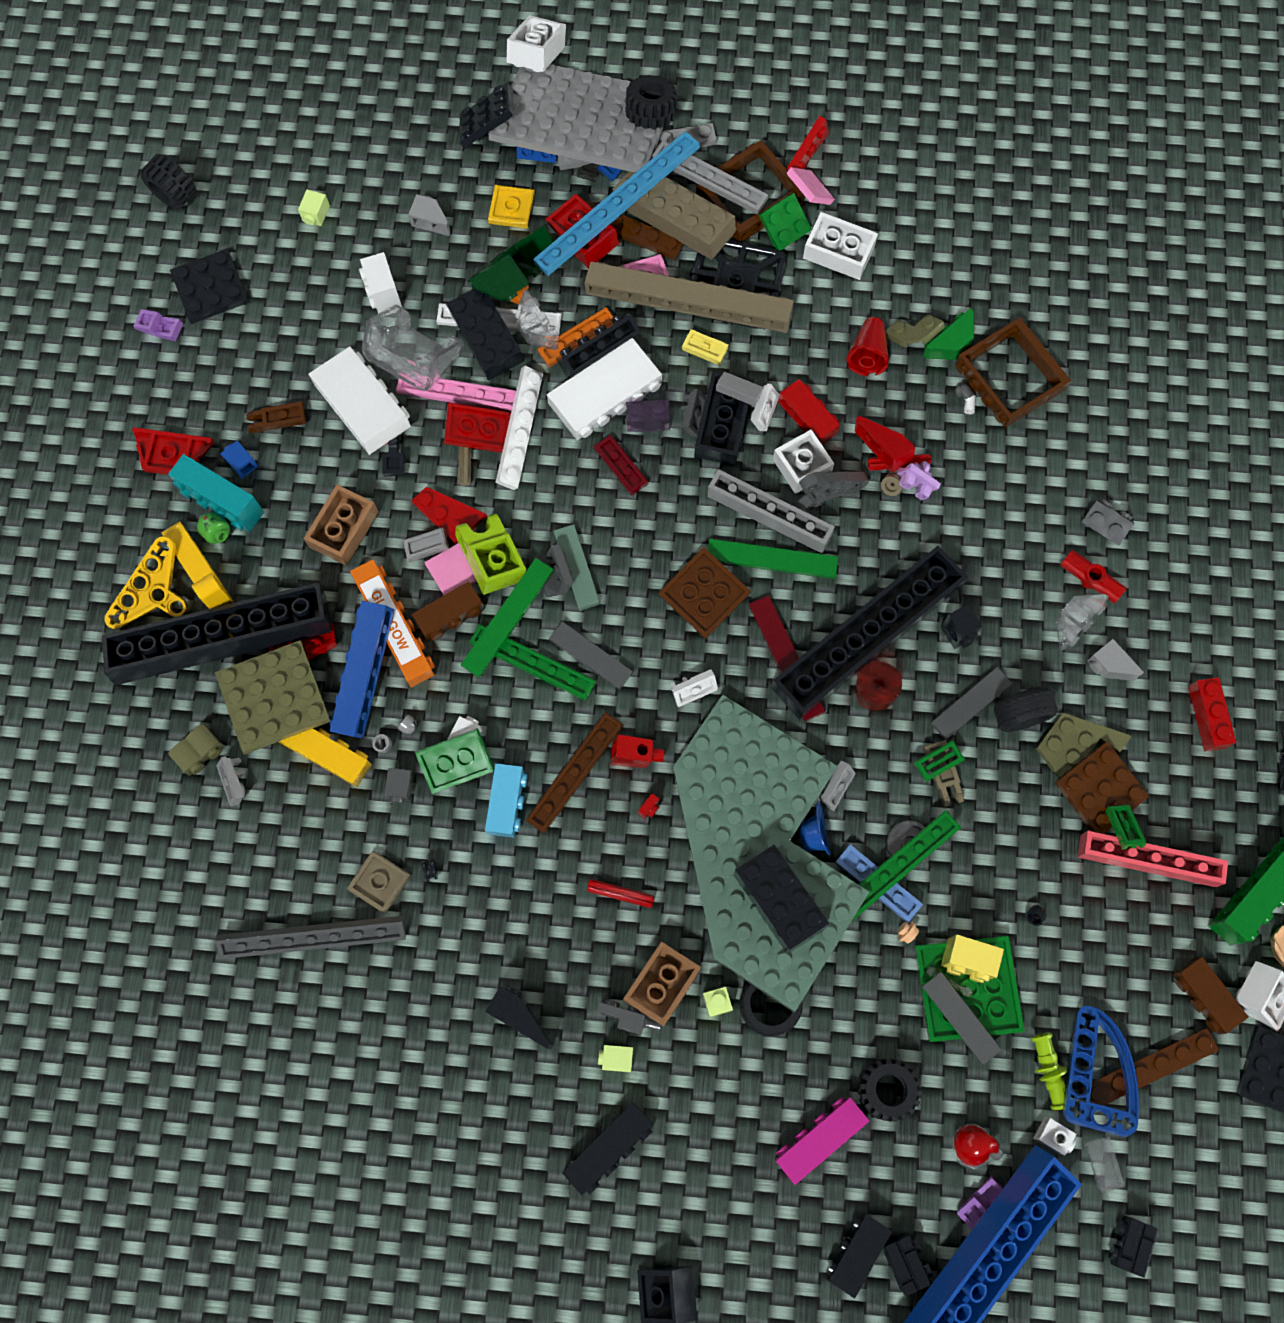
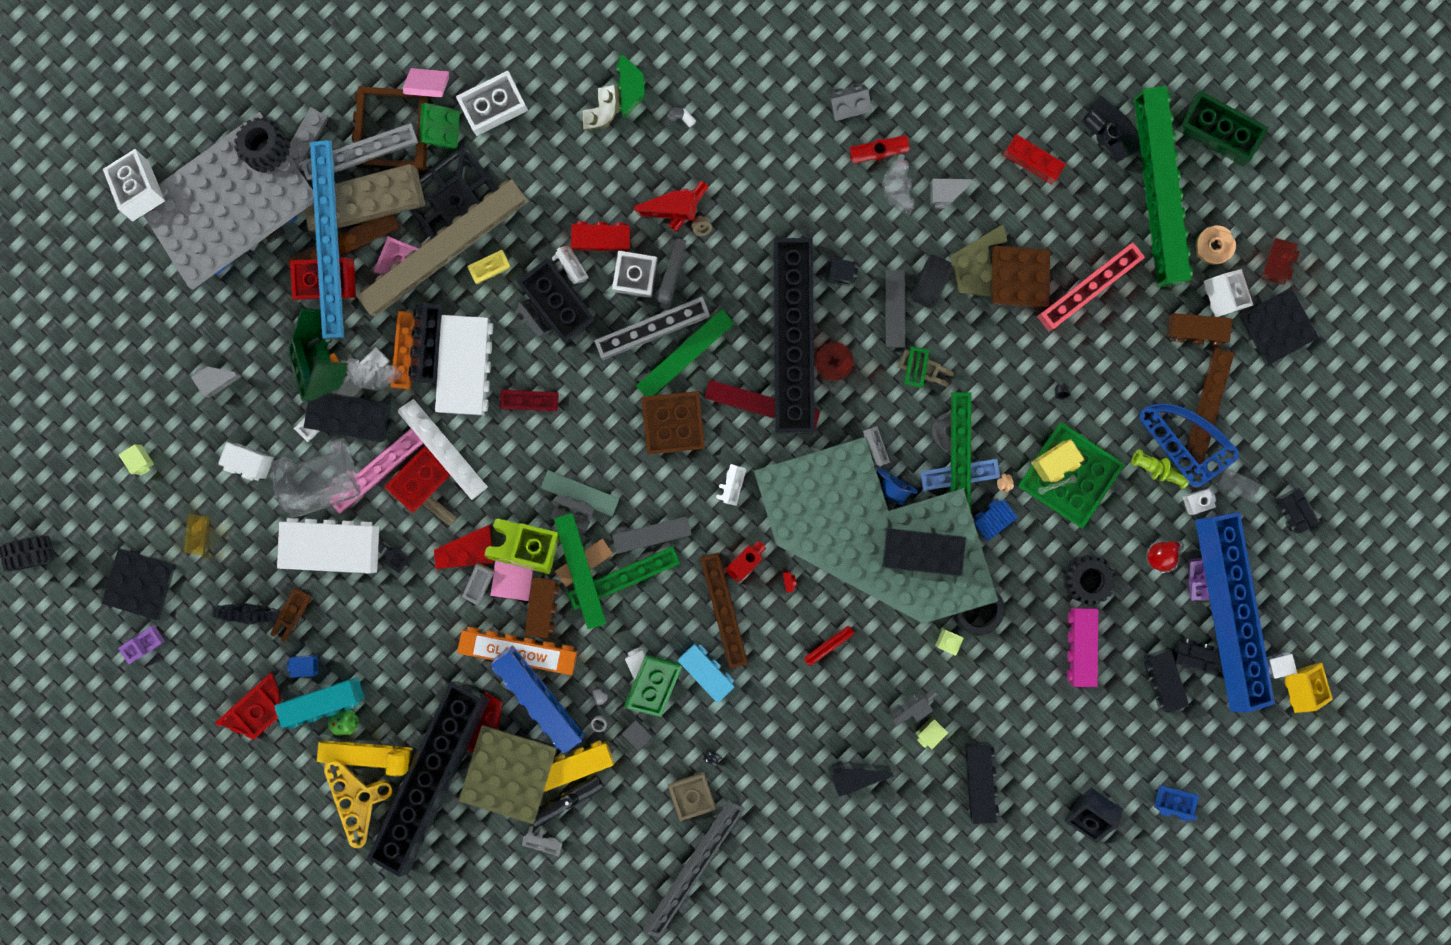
camera: 50 degrees left, 15 degrees up
olive brick [168,723,224,776] -> none
medium nougat brick [304,484,379,566] -> none
black plate [459,82,513,149] -> none
yellow tile [488,185,535,229] -> none
medium nougat slope [623,942,701,1027] -> none
clear purple brick [626,400,670,432] -> none
light grey slope [716,372,764,406] -> none
red wing [786,115,829,170] -> none
red cone [846,317,889,376] -> none
lavender hips [897,461,941,500] -> none
dark grey tile [921,972,1001,1065] -> none
reddish brown window [955,317,1071,428] -> none
green tile [1105,804,1147,850] -> none
none -> clear yellow plate [183,514,210,555]
none -> black gear [212,603,279,624]
none -> black piece [534,774,605,828]
none -> medium nougat tile [555,538,613,587]
none -> blue brick [973,498,1018,541]

